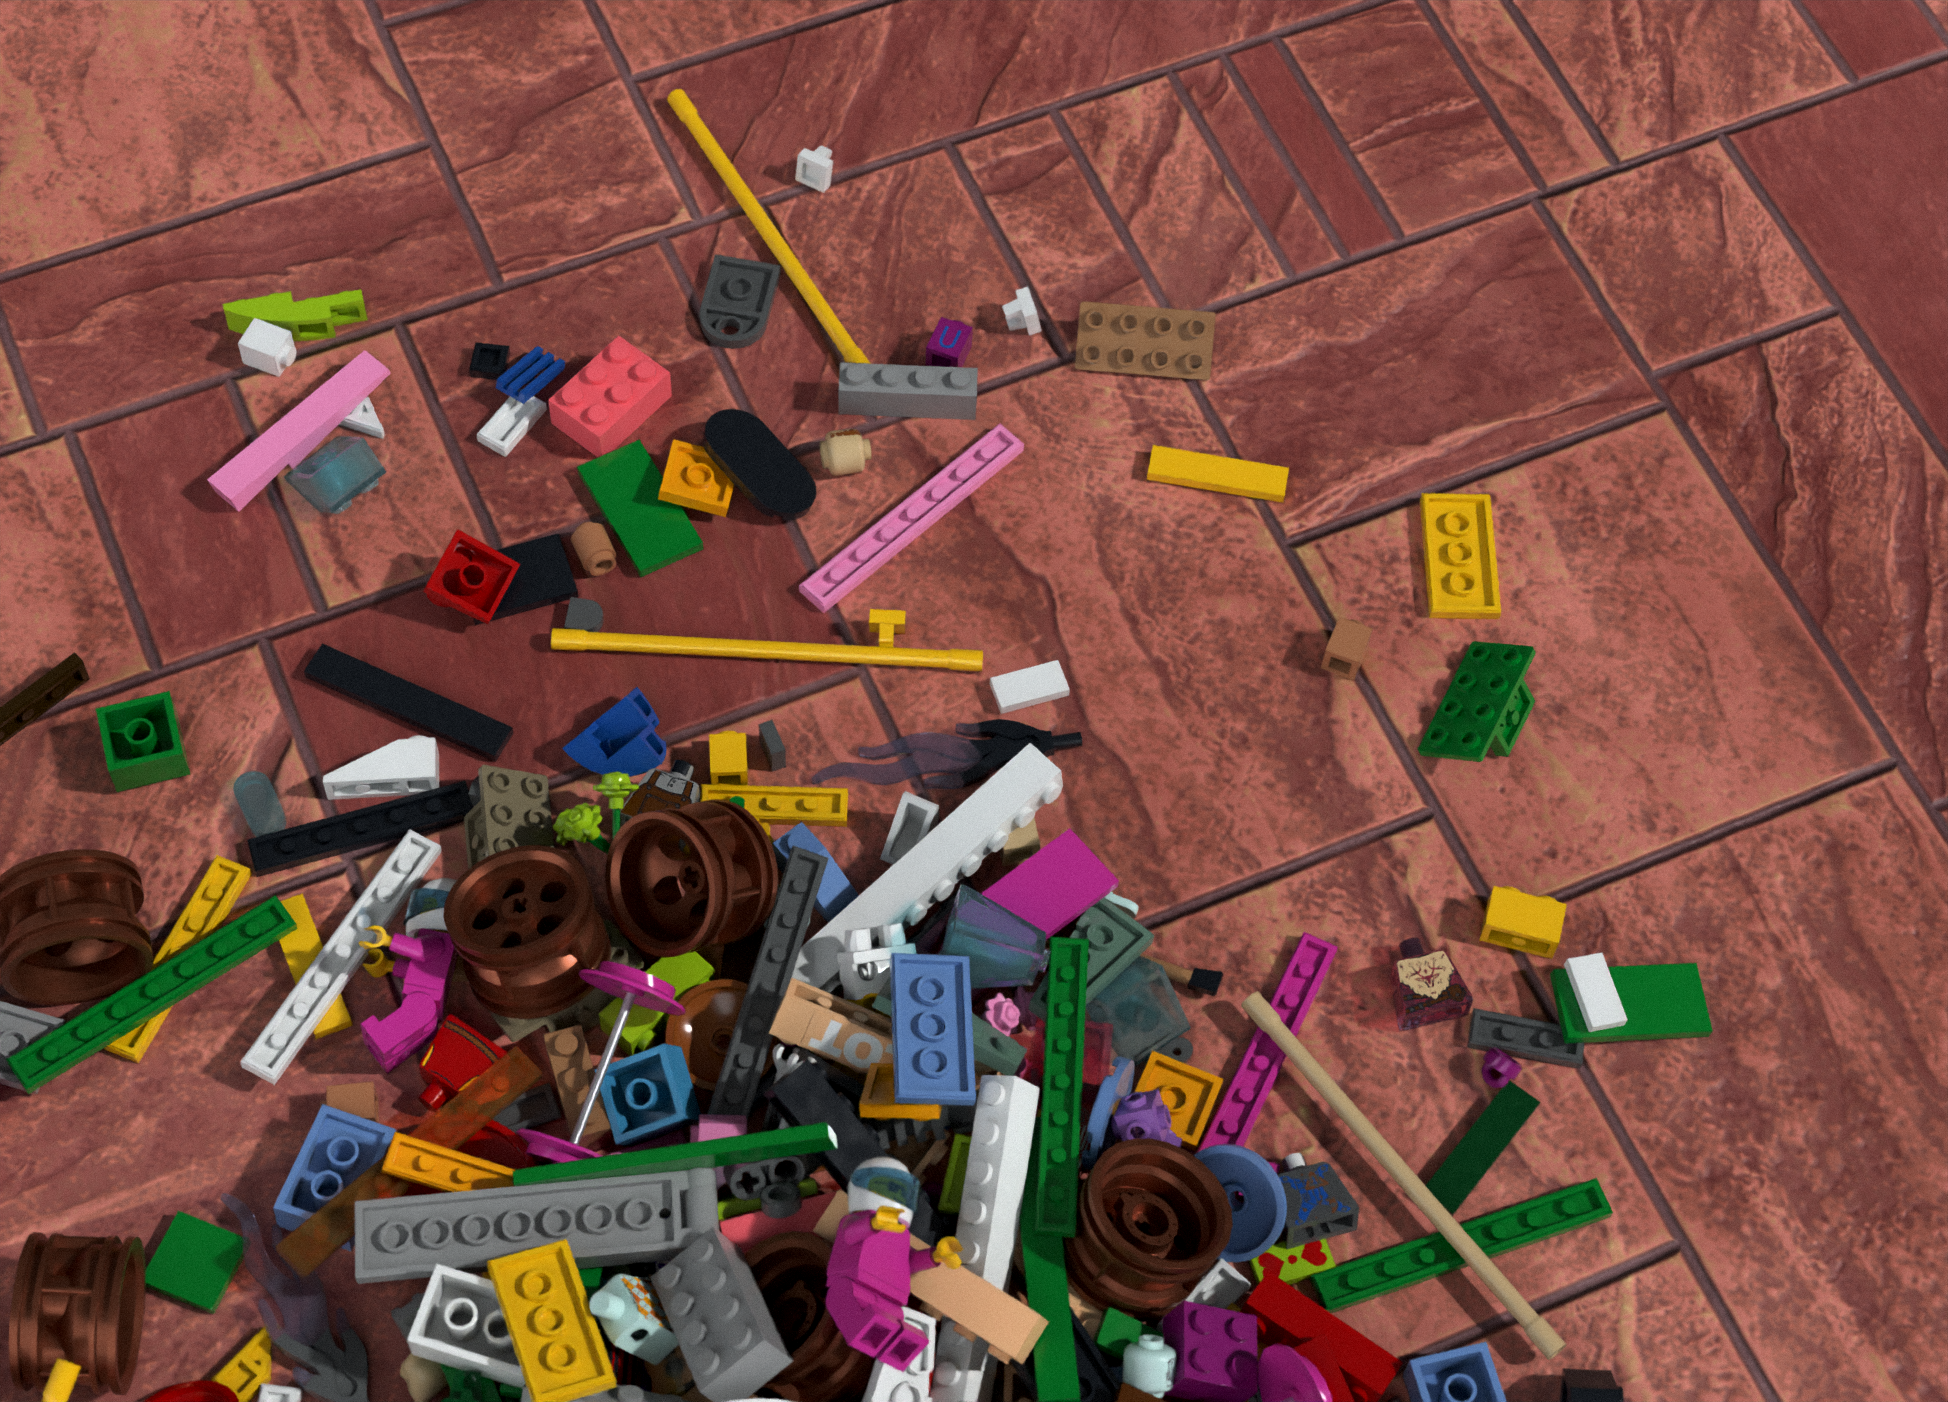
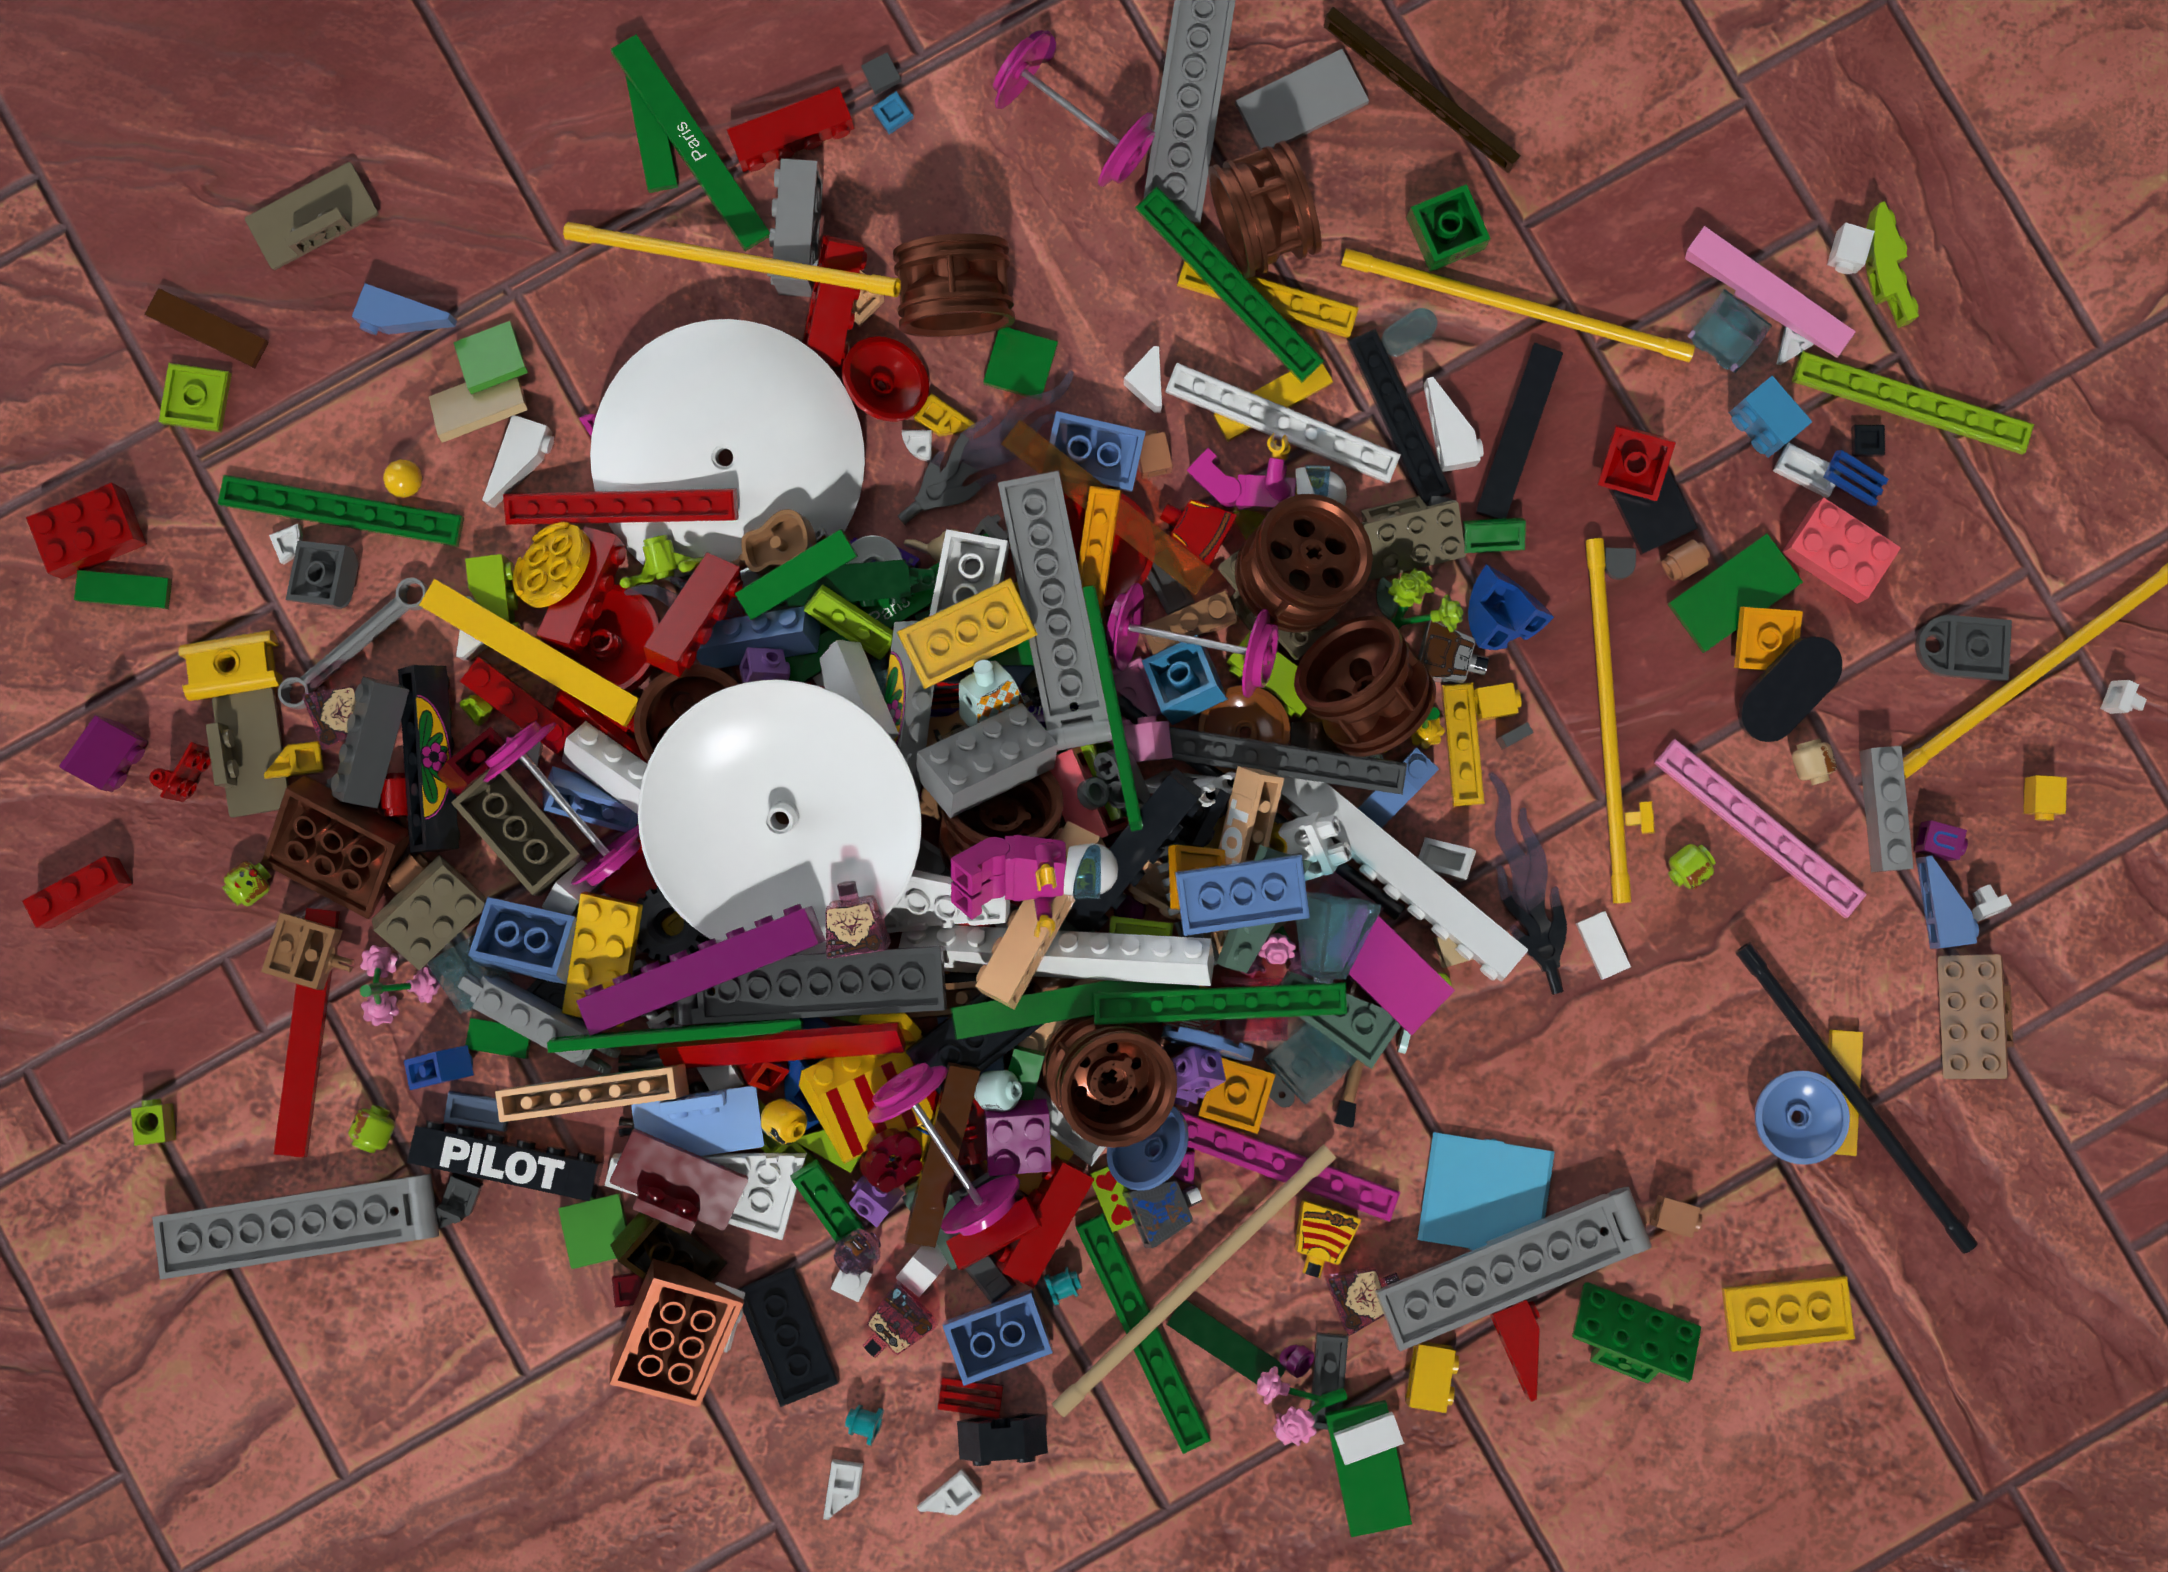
camera: 85 degrees right, 25 degrees up
none -> teal brick [1044,1267,1082,1306]
none -> white slope [1124,346,1162,413]
none -> clear neon green tile [1233,510,1265,541]
none -> bright pink plant [1257,1366,1347,1446]
none -> torso [1295,1199,1361,1278]
none -> yellow piece [1341,248,1695,363]
none -> light grey hinge [1375,1187,1652,1352]
none -> sand green tile [1376,577,1399,620]
none -> medium azure piece [1417,1132,1555,1250]
none -> green tile [1463,518,1526,553]
none -> red slope [1490,1299,1540,1402]
none -> lime head [1668,844,1716,889]
none -> dark azure brick [1728,376,1812,458]
none -> black piece [1735,942,1978,1254]
none -> medium blue dish [1755,1071,1850,1165]
none -> lime tile [1792,351,2034,455]
none -> medium blue slope [1916,856,1979,949]
none -> yellow brick [2023,775,2067,821]

